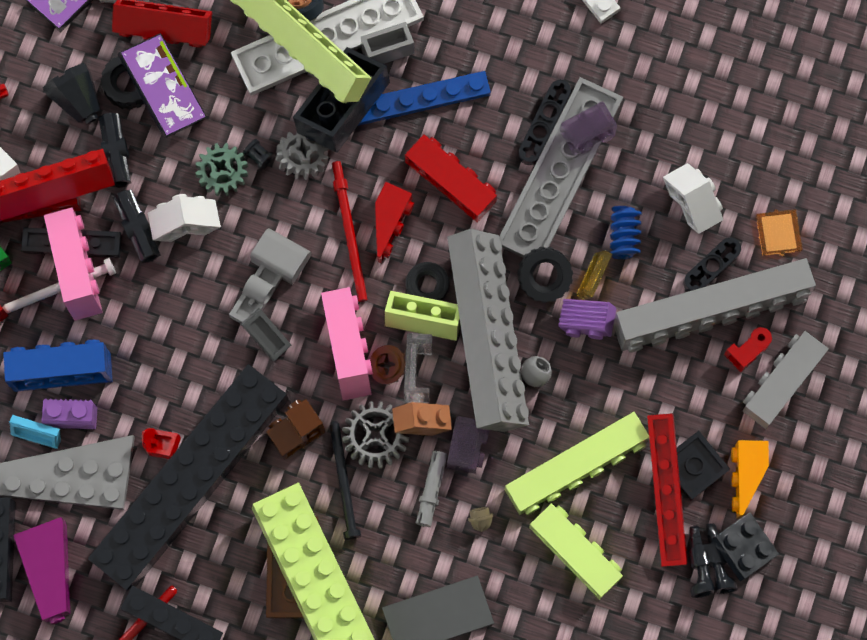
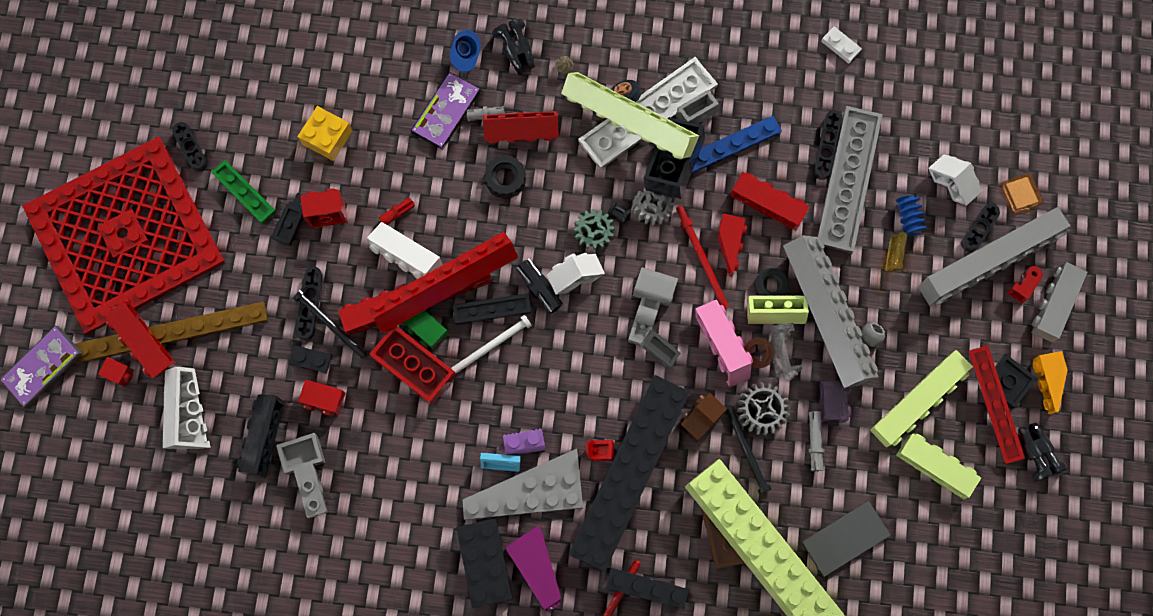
camera: 15 degrees left, 0 degrees up
blue brick [3,340,113,392] -> none
black cone [43,63,100,125] -> none
bright pink wedge [44,208,103,321] -> none
black piece [98,112,132,188] -> none
tile [118,33,207,139] -> none
nougat brick [392,402,452,436] -> none
dark tan plate [468,507,493,532] -> none
black tyre [517,247,573,303] -> none
medium lavender brick [558,299,617,340] -> none
clear purple brick [560,101,617,155] -> none
black plate [711,513,779,581] -> none

